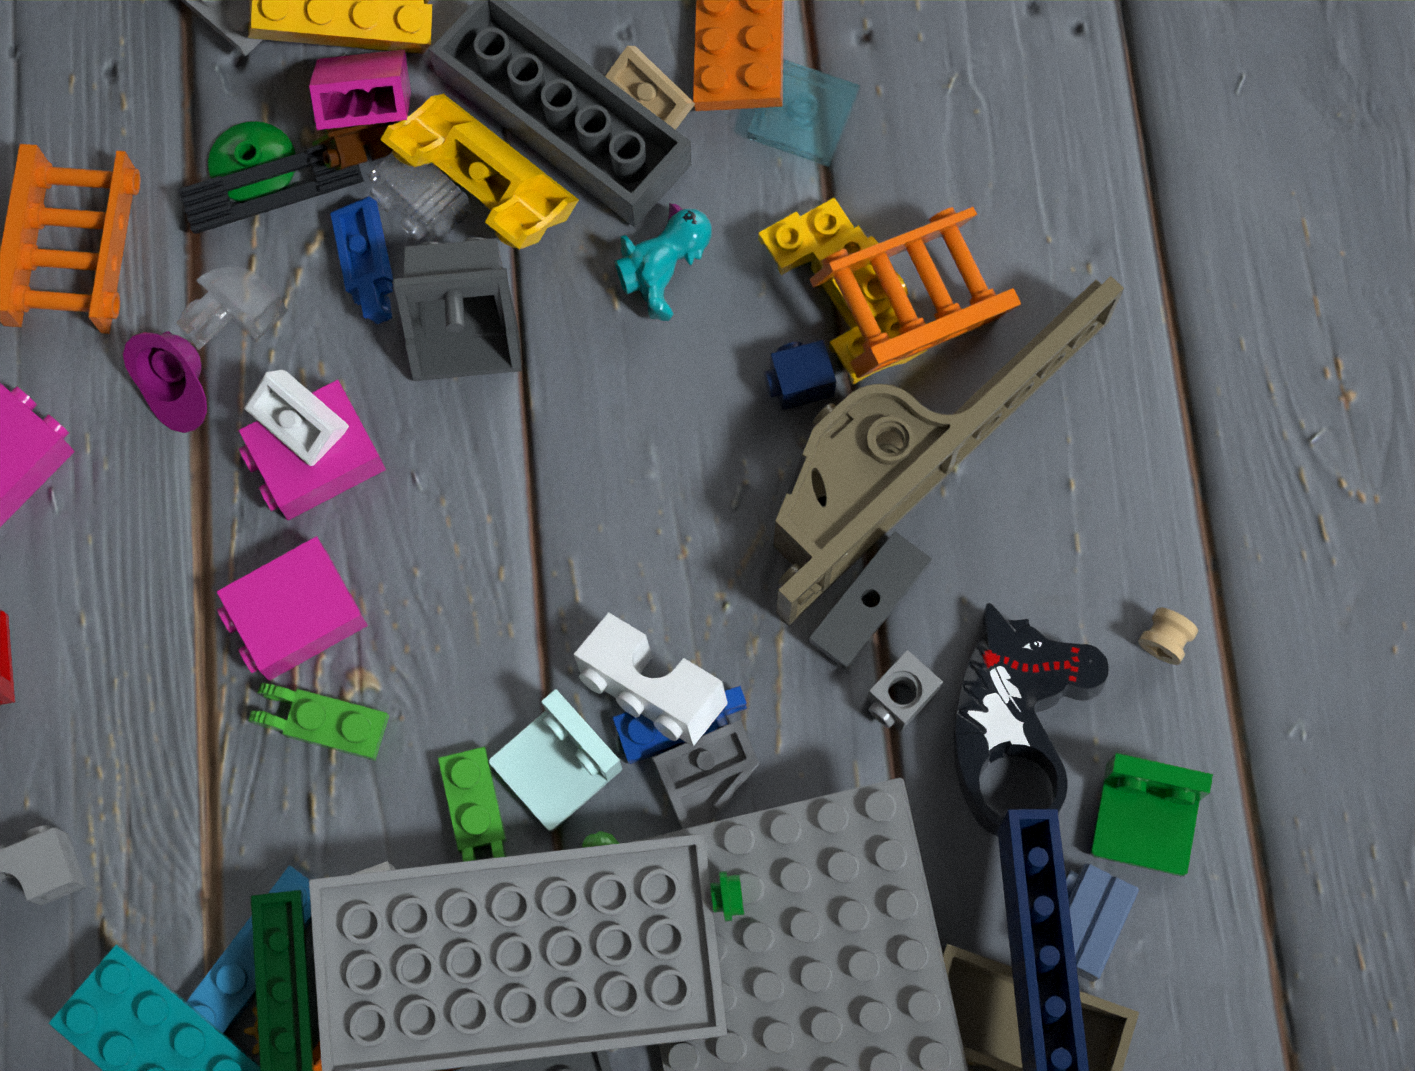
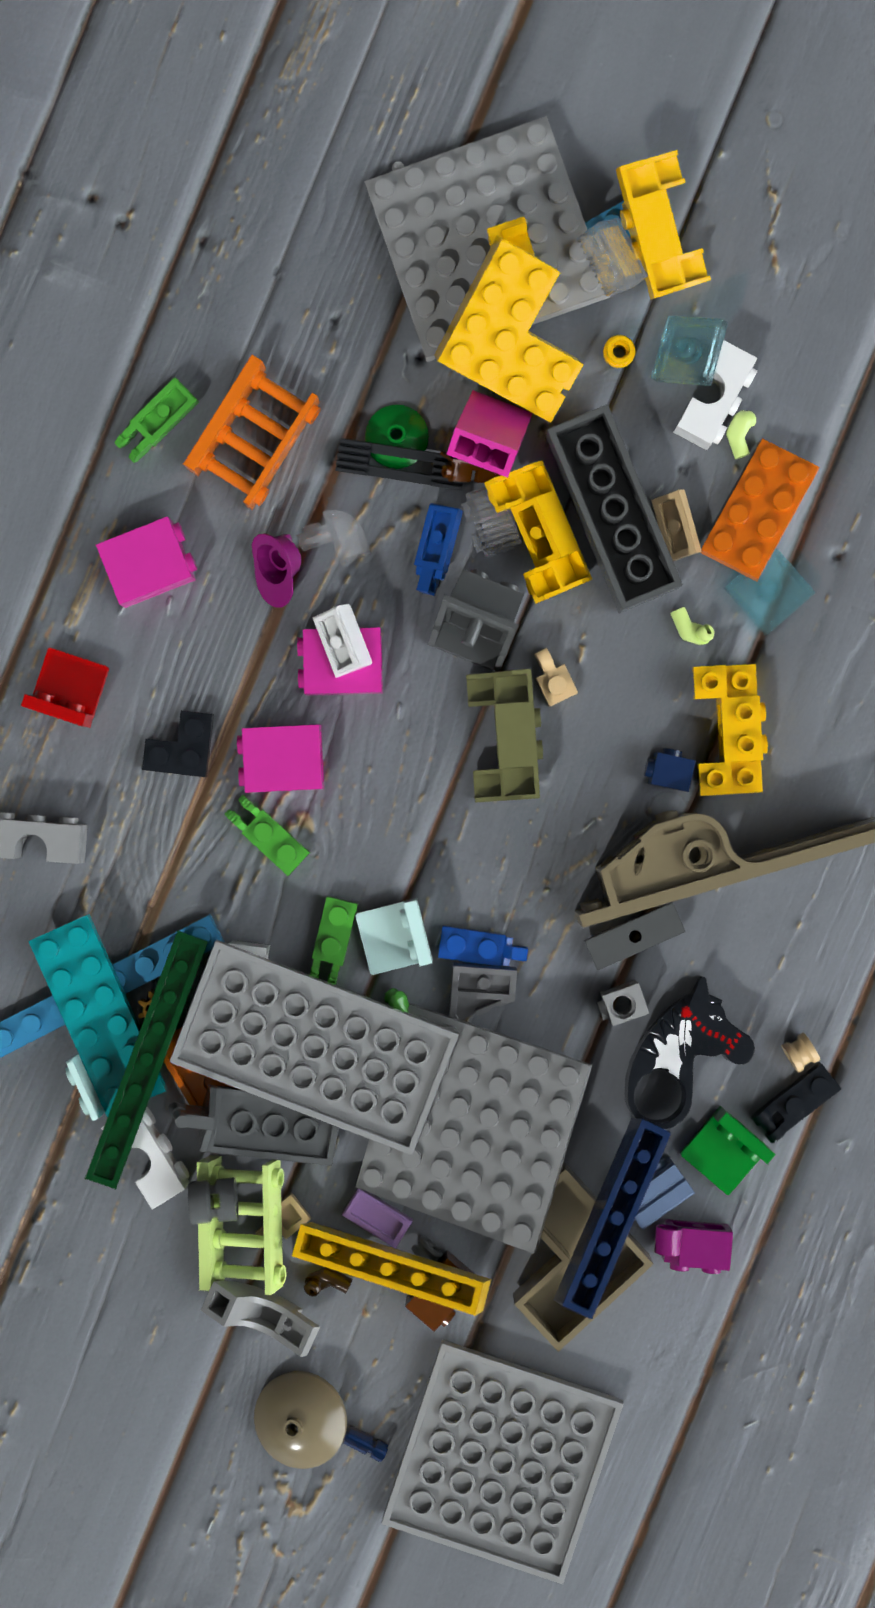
camera: 25 degrees right, 15 degrees up
white arch [574,612,728,747] -> none
teal animal [614,203,712,321] -> none
green plate [710,871,744,922] -> none
orange fence [809,207,1021,378] -> none
none -> black plate [142,710,214,777]
none -> olive bracket [466,669,543,803]
none -> tan plate [534,648,578,707]
none -> magenta hinge [654,1219,733,1274]
none -> yellowish green arm [670,607,715,645]
none -> black plate [751,1062,841,1143]

